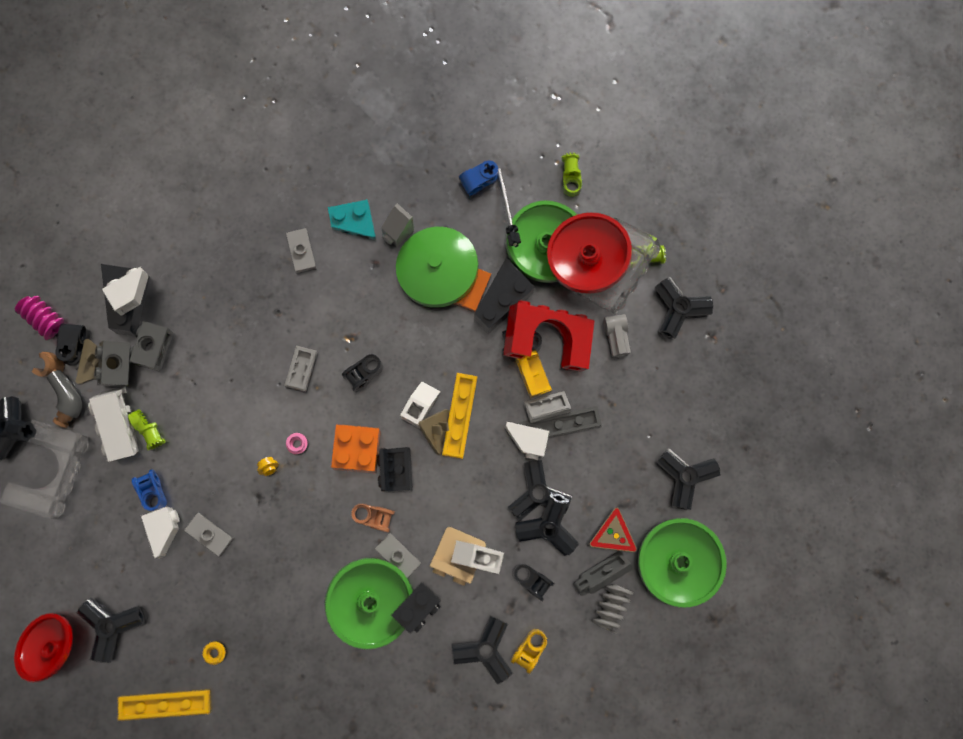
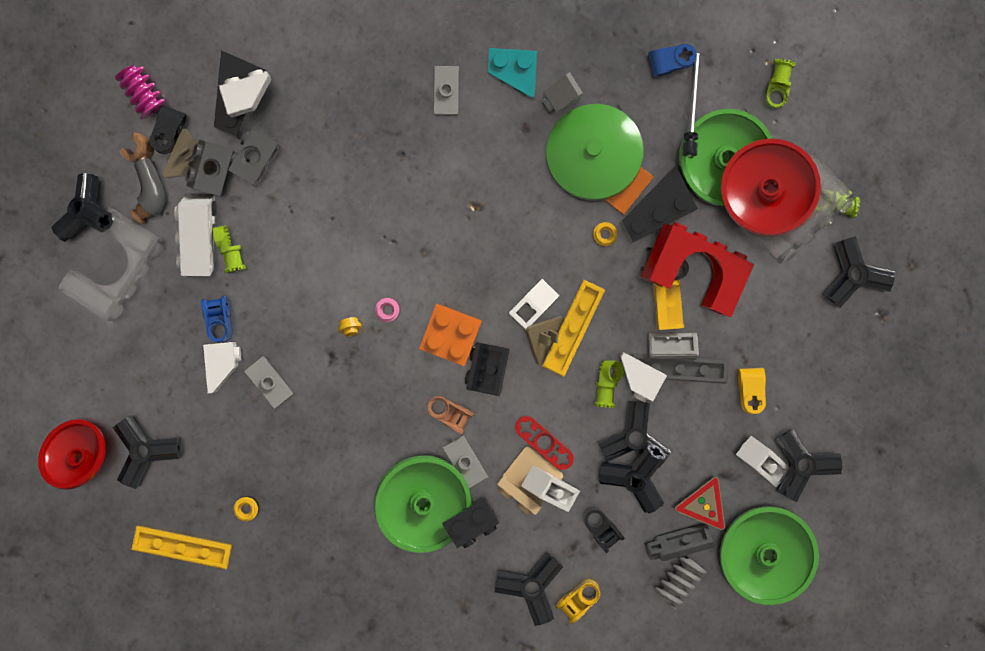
camera: 20 degrees right, 10 degrees up
light grey plate [284,346,317,392] -> none
black piece [342,354,383,392] -> none
light grey piece [603,314,631,357] -> none
none -> red beam [515,416,574,470]
none -> yellow plate [593,222,618,246]
none -> lime connector [594,360,624,408]
none -> white slope [736,436,790,488]
none -> yellow piece [738,368,766,414]

